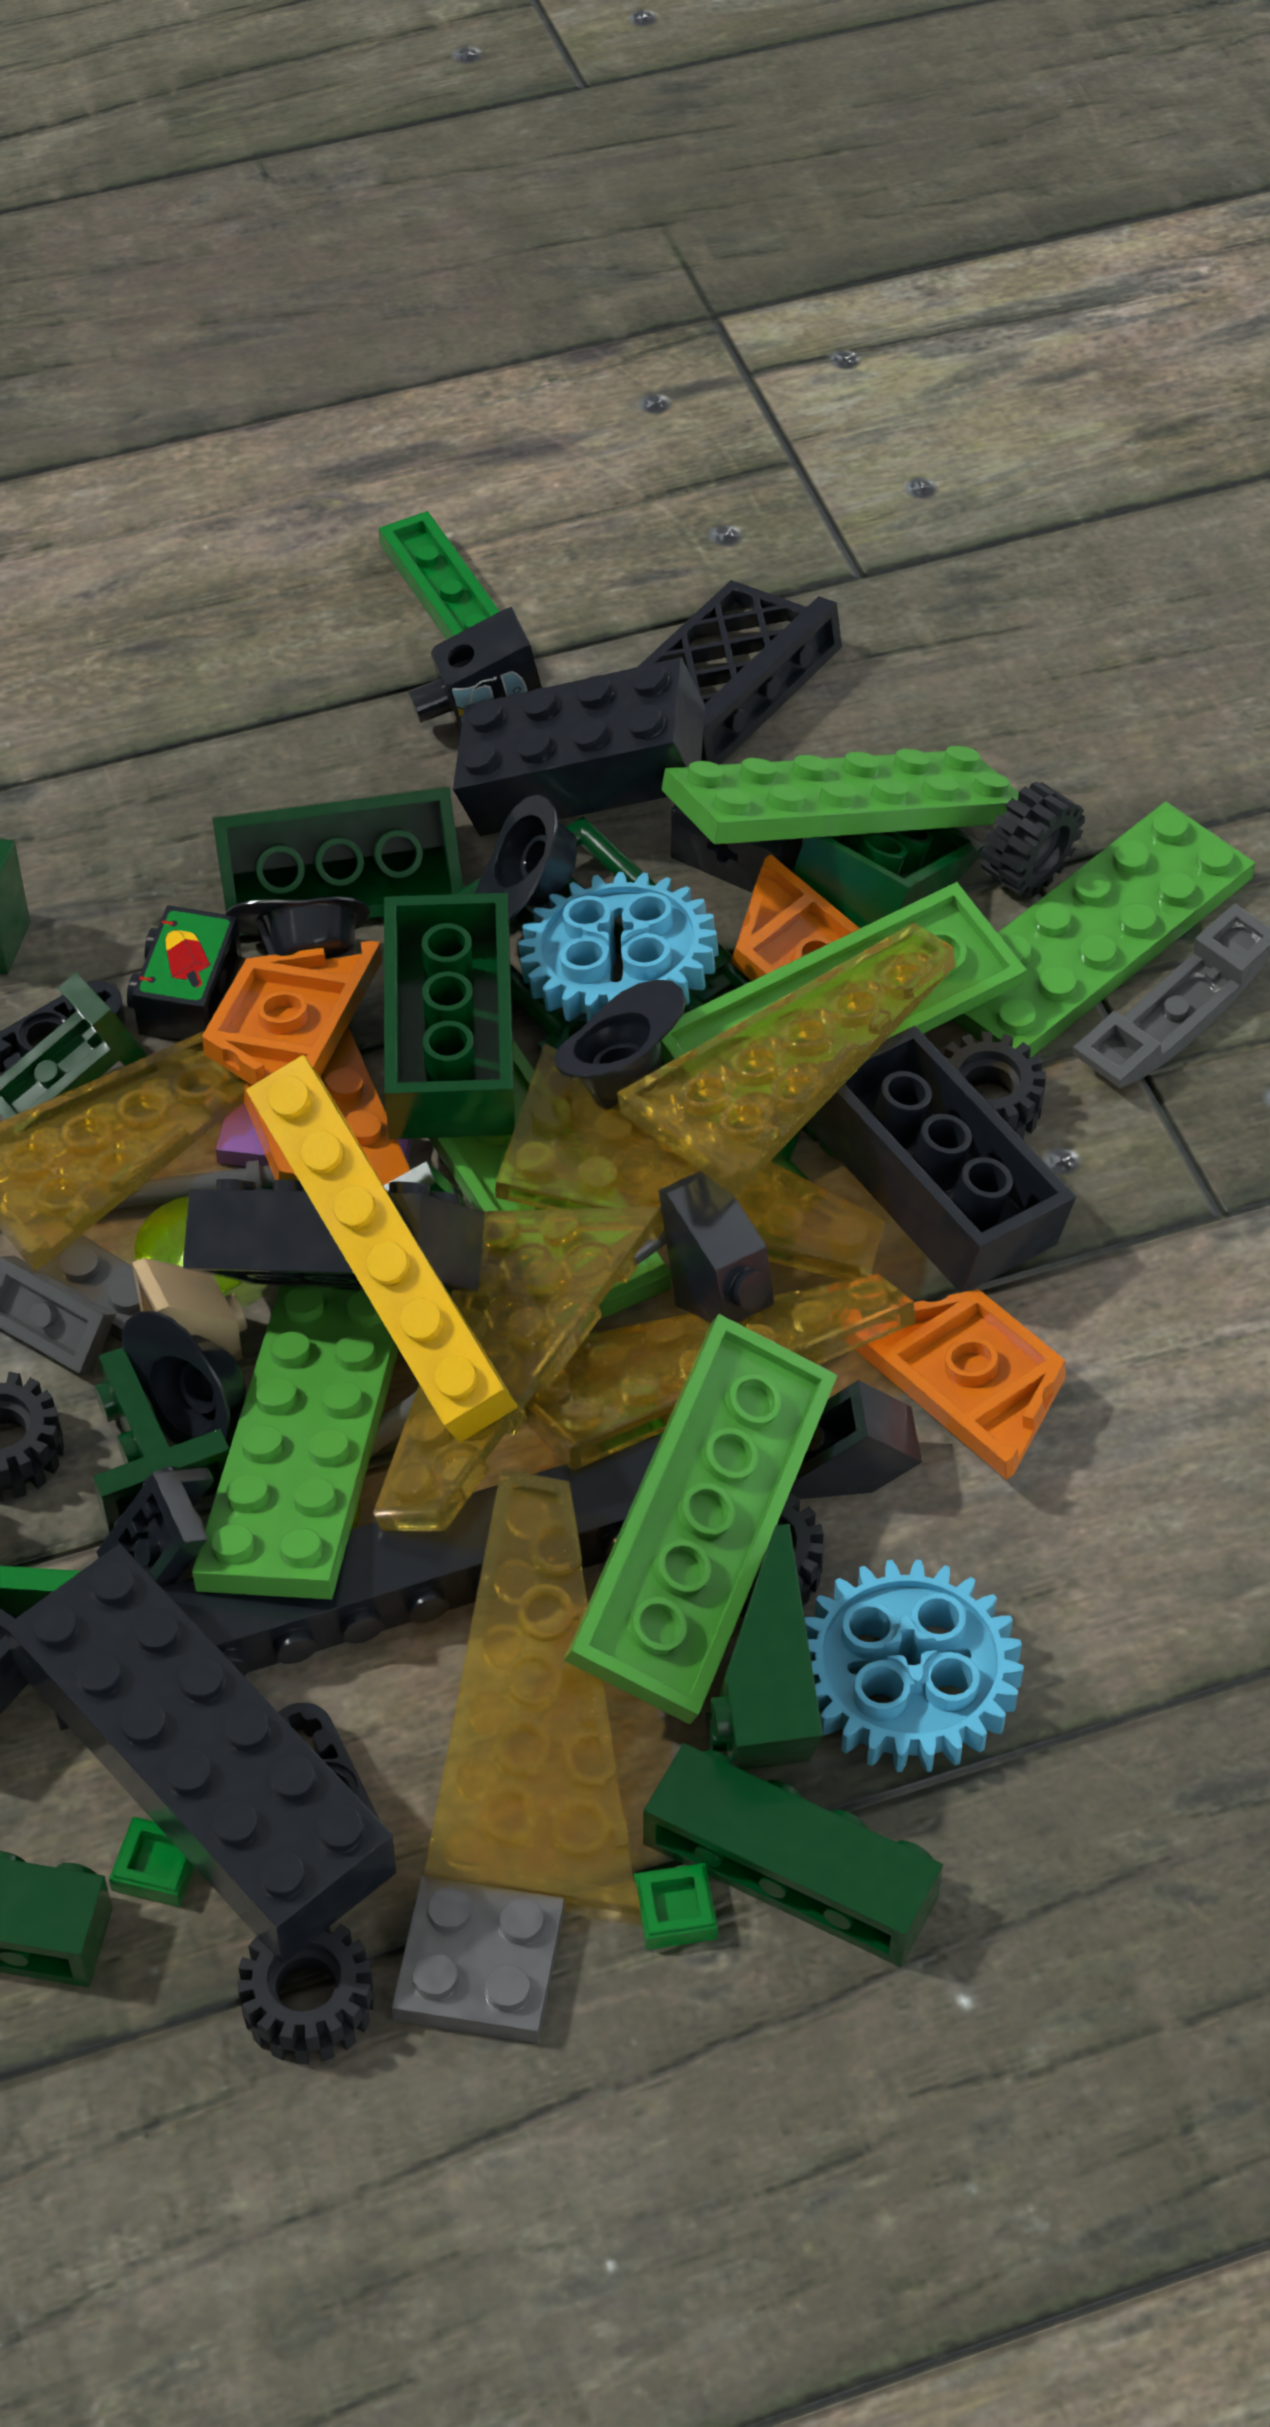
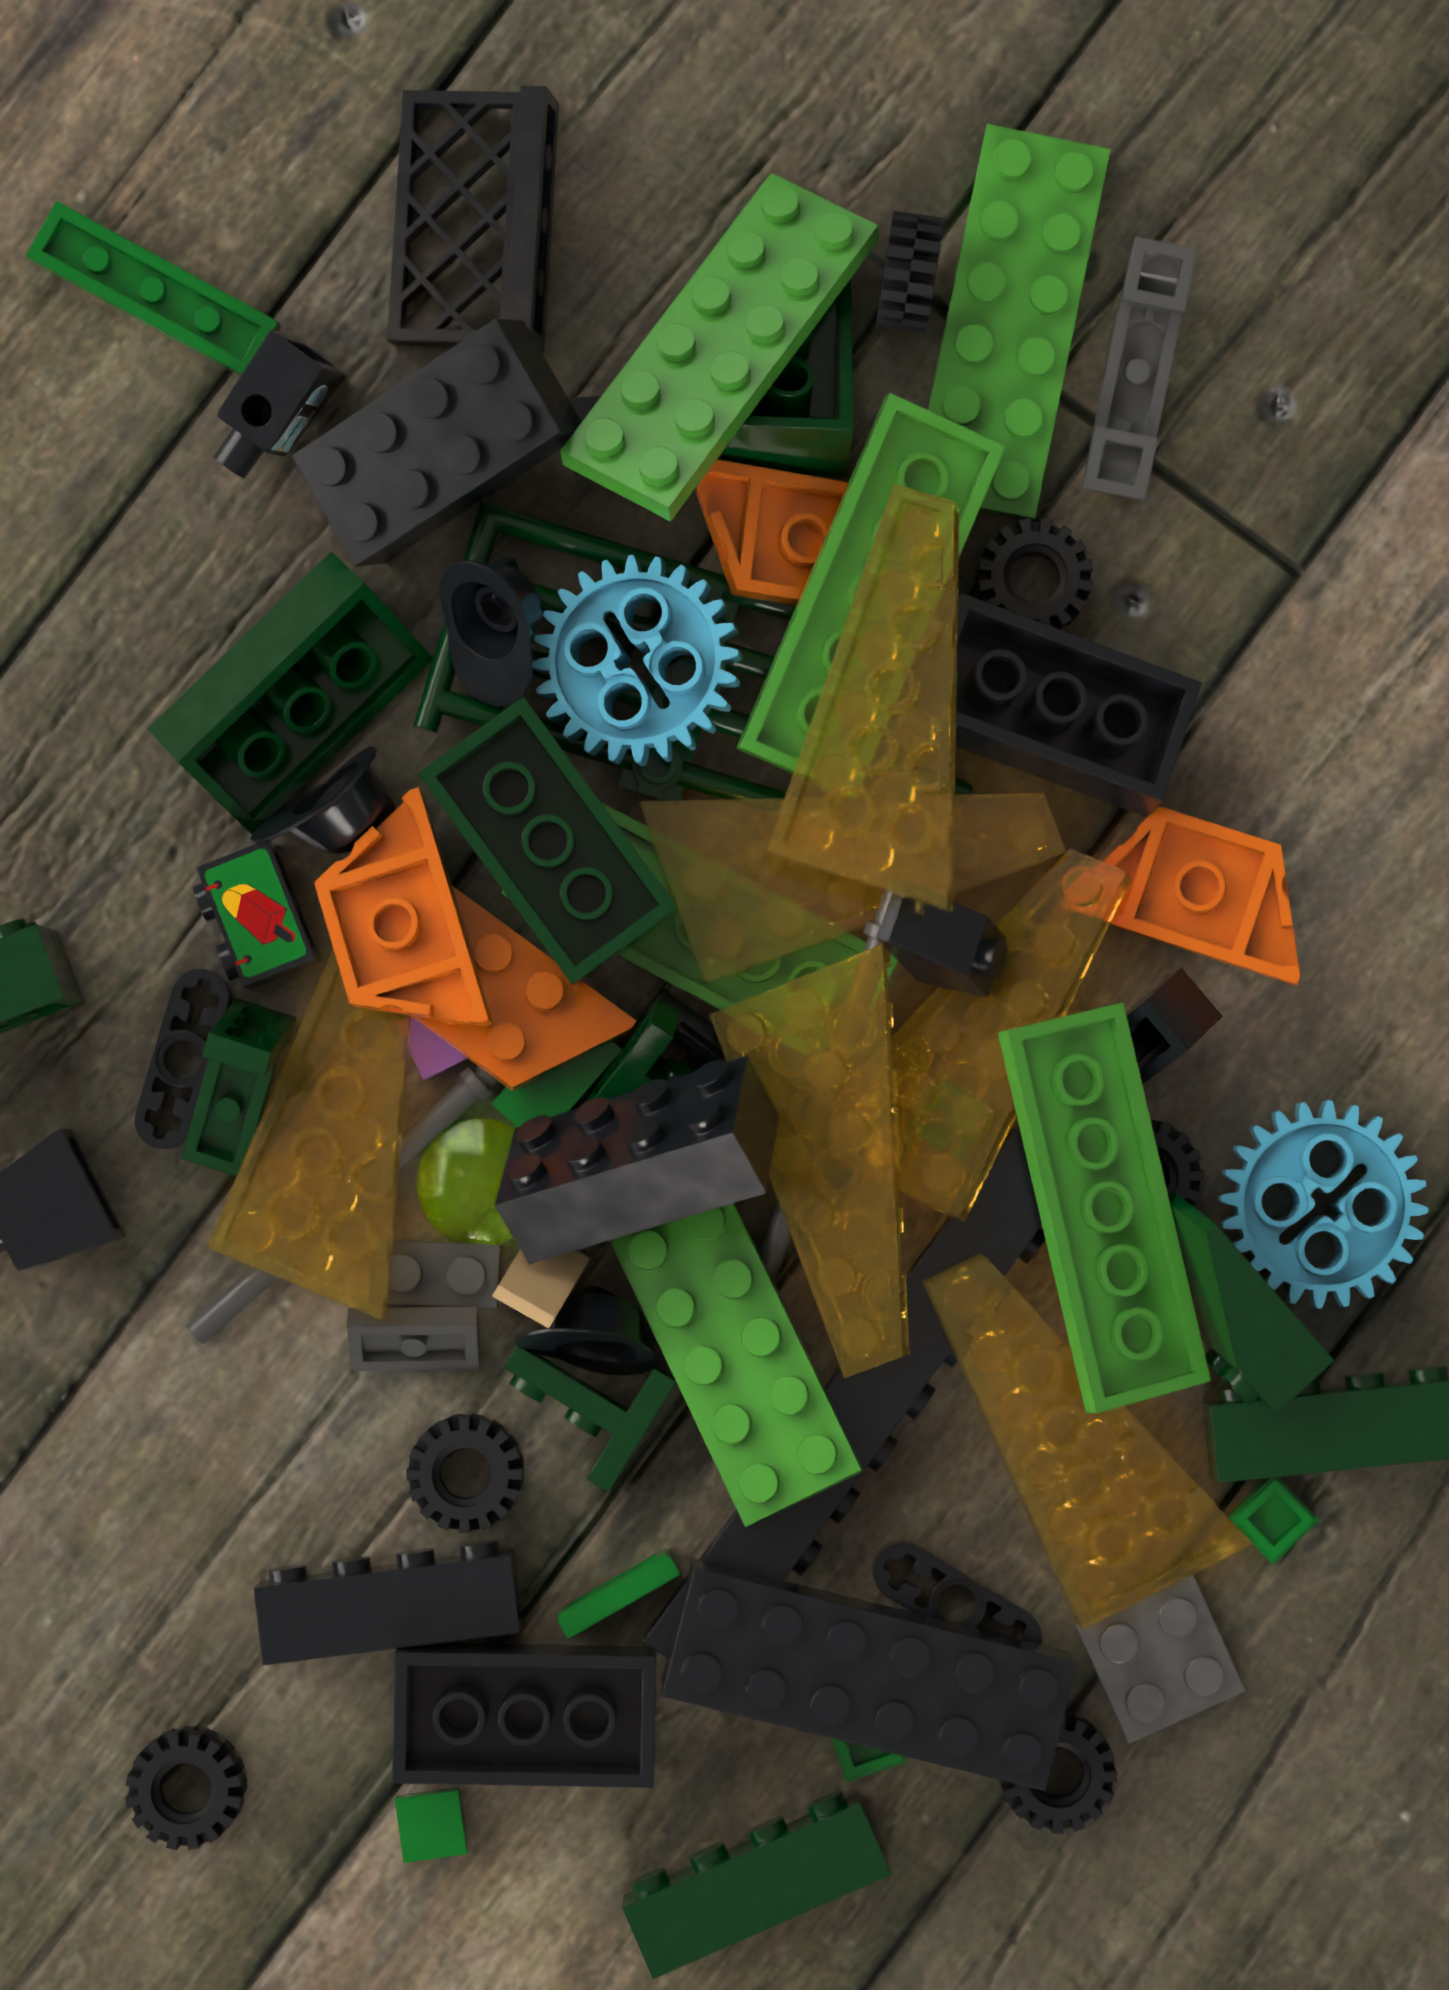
camera: 35 degrees left, 35 degrees up
black bracket [96,1466,214,1587] -> none
yellow arch [246,1055,518,1443] -> none
black piece [555,979,686,1110] -> none

